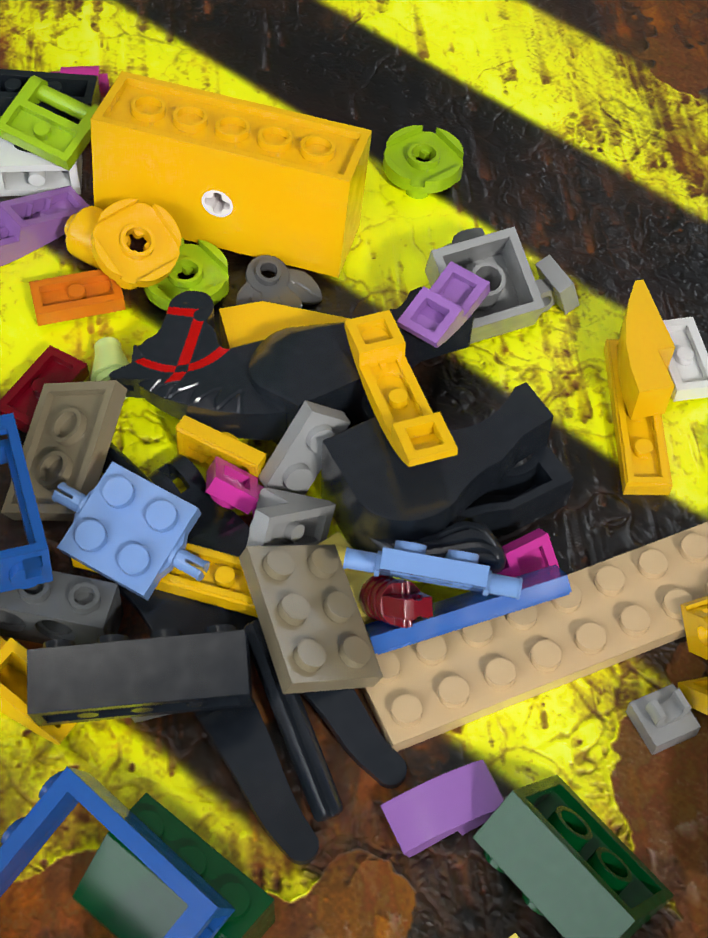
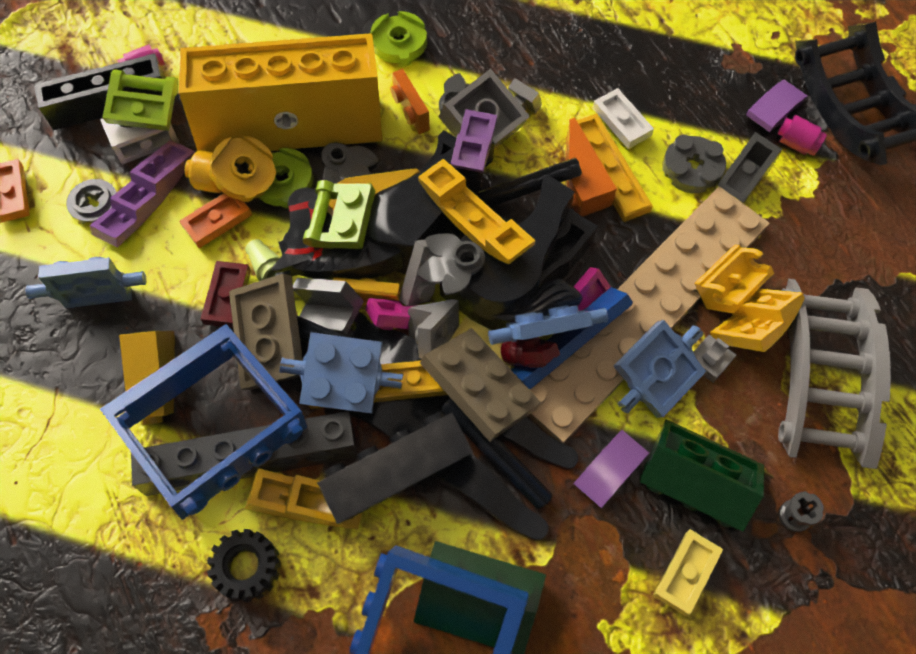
camera: 20 degrees left, 10 degrees up
yellow slope [617,279,675,420] -> none
none -> dark grey panel [293,278,364,334]
none -> lime plate [302,180,376,249]
none -> orange plate [390,69,430,134]
none -> dark grey plate [417,233,485,295]
none -> black axle [474,158,582,207]
none -> orange slope [565,118,617,217]
none -> medium blue plate [613,320,706,418]

